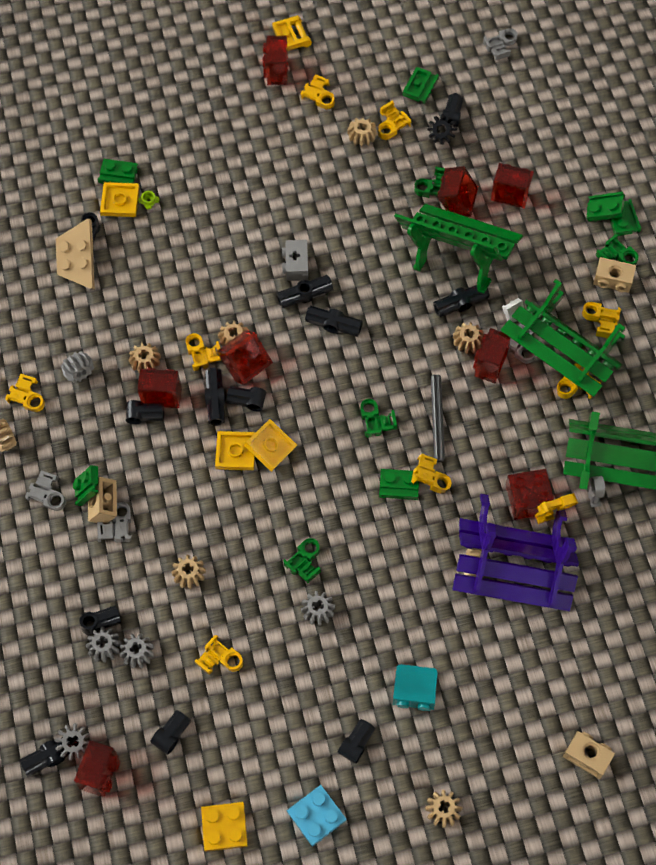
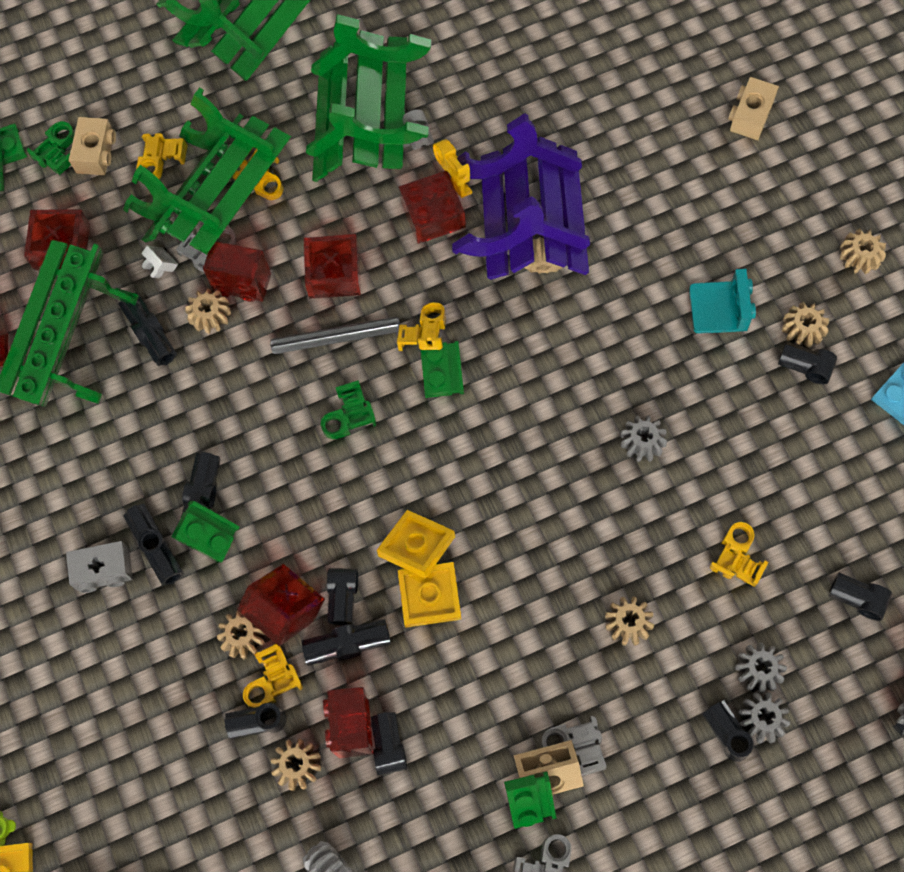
camera: 95 degrees left, 5 degrees up
green piece [283,538,321,583] -> none
none -> clear red brick [24,209,90,270]
none -> green plate [171,501,240,563]
none -> black piece [224,703,287,739]
none -> clear red brick [304,234,361,299]
none -> tan gear [782,301,829,349]

